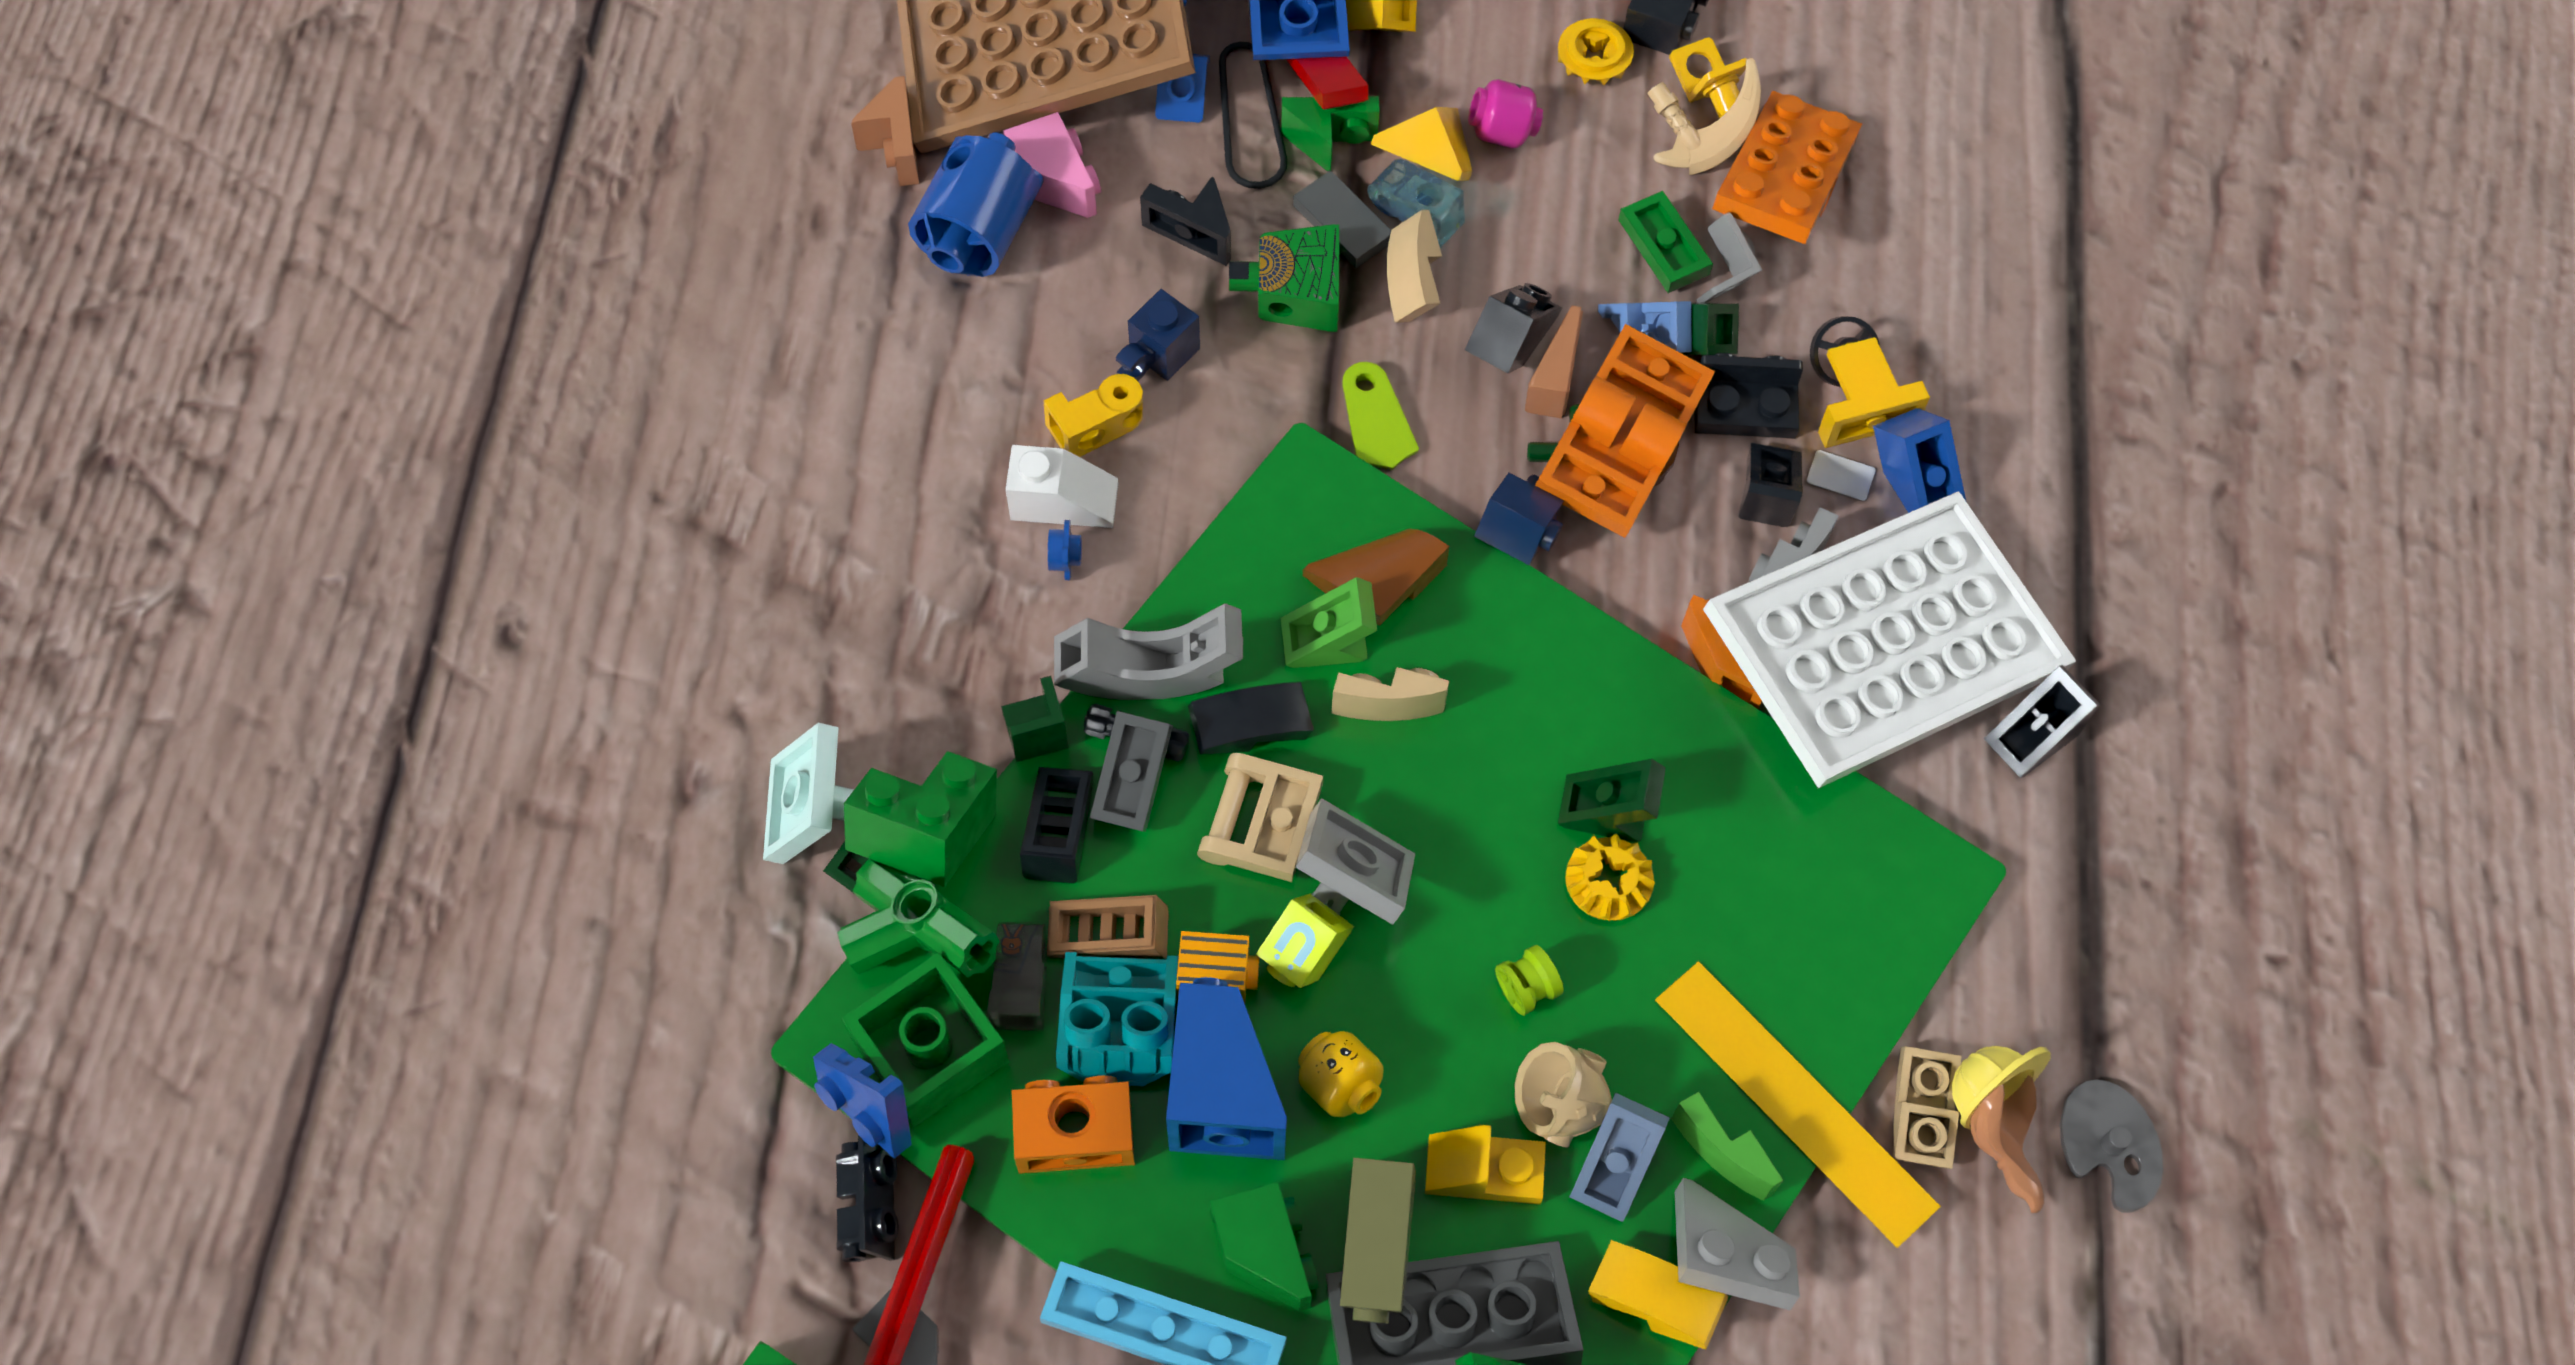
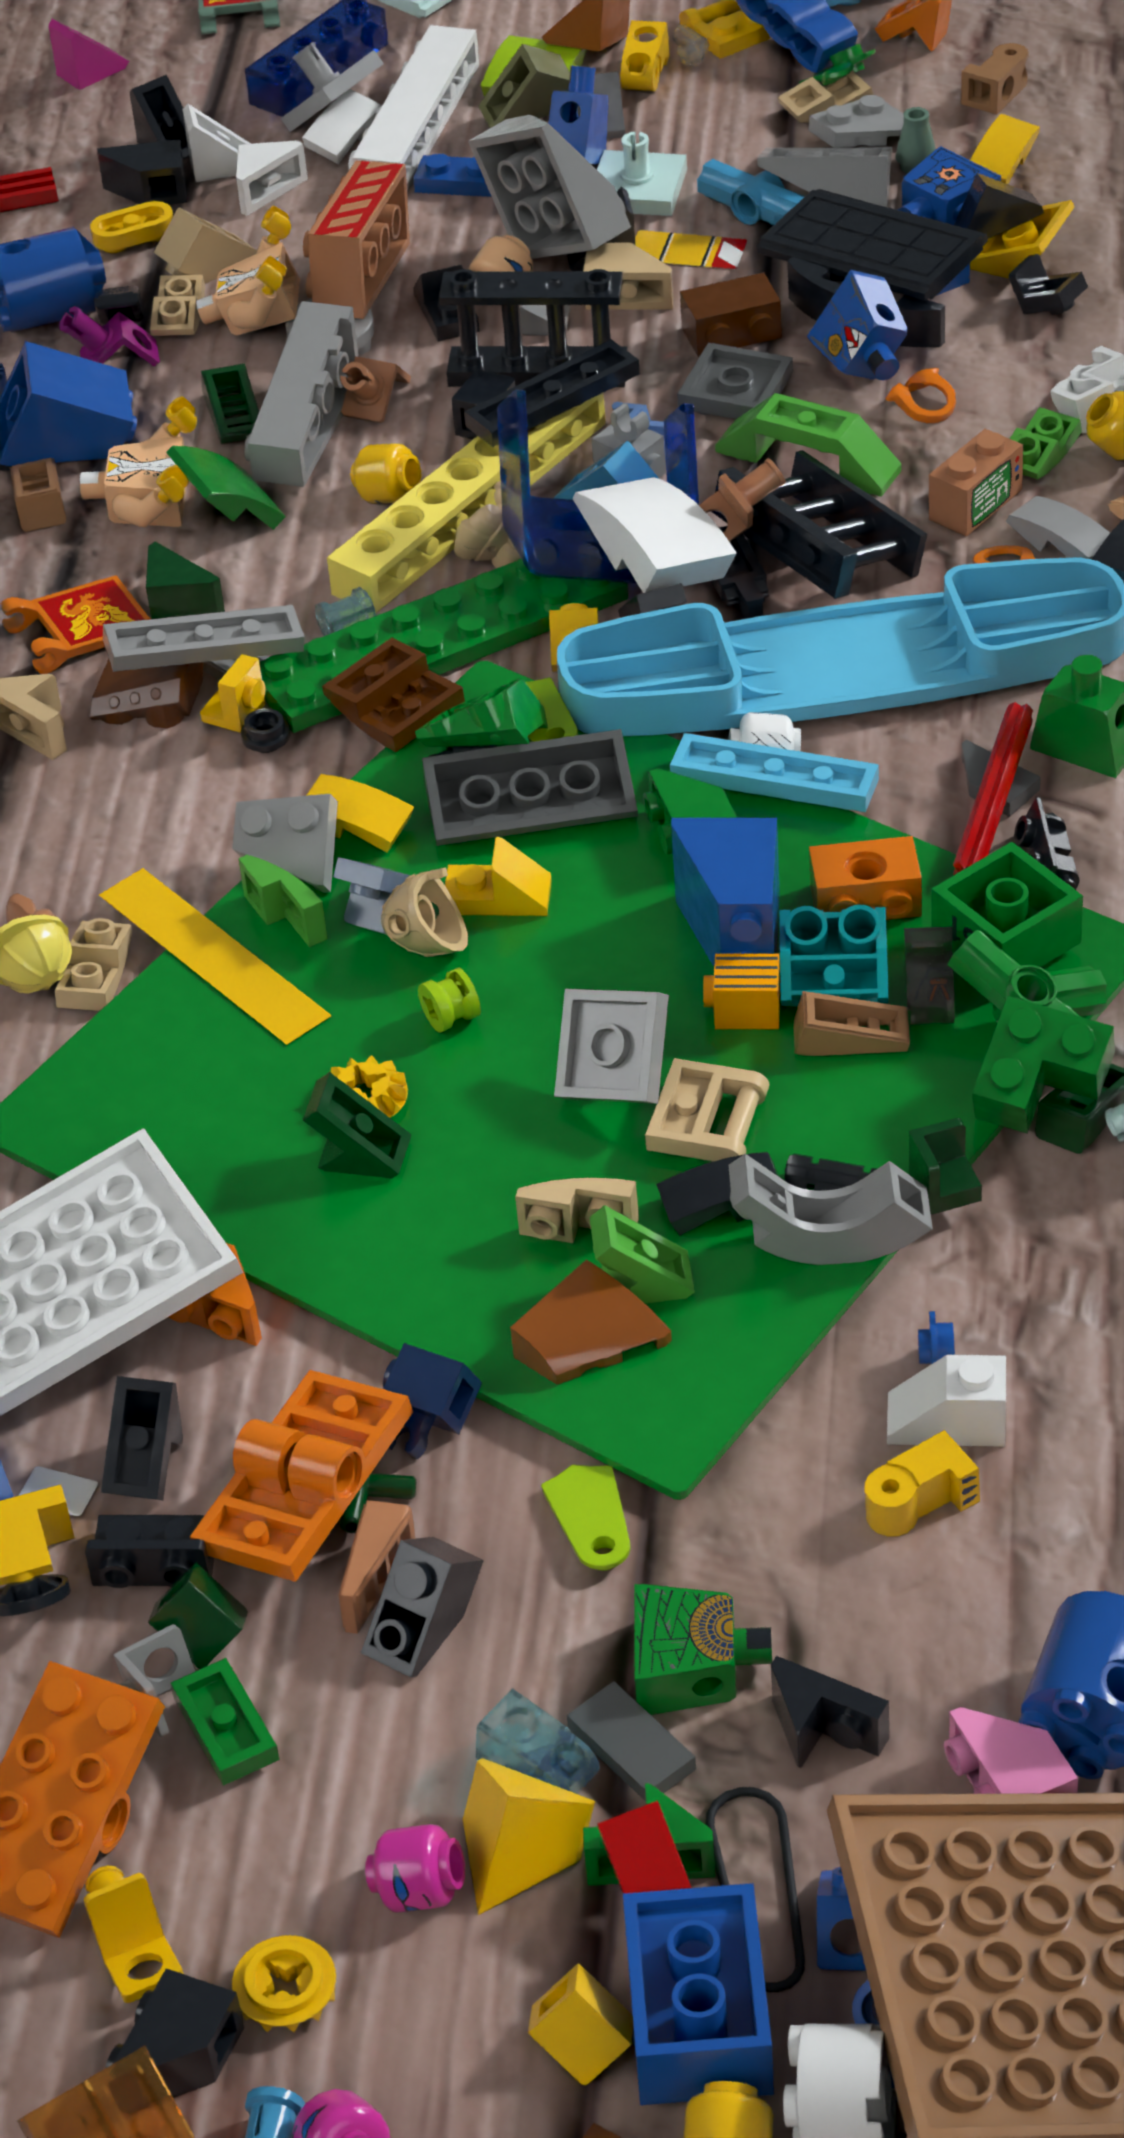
camera: 175 degrees left, 20 degrees down
blue wing [813,1043,912,1158] -> none
black slope [1020,767,1093,883] -> none
dark grey plate [1090,711,1173,832] -> none
dark blue brick [1116,289,1200,381] -> none
neon yellow brick [1256,894,1354,988] -> none
yellow head [1298,1031,1383,1117] -> none
olive slope [1340,1158,1416,1324] -> none
tan slope [1387,210,1442,323] -> none
medium blue slope [1598,301,1692,353] -> none
tan piece [1647,58,1761,175] -> none
light grey slope [1749,507,1839,582] -> none

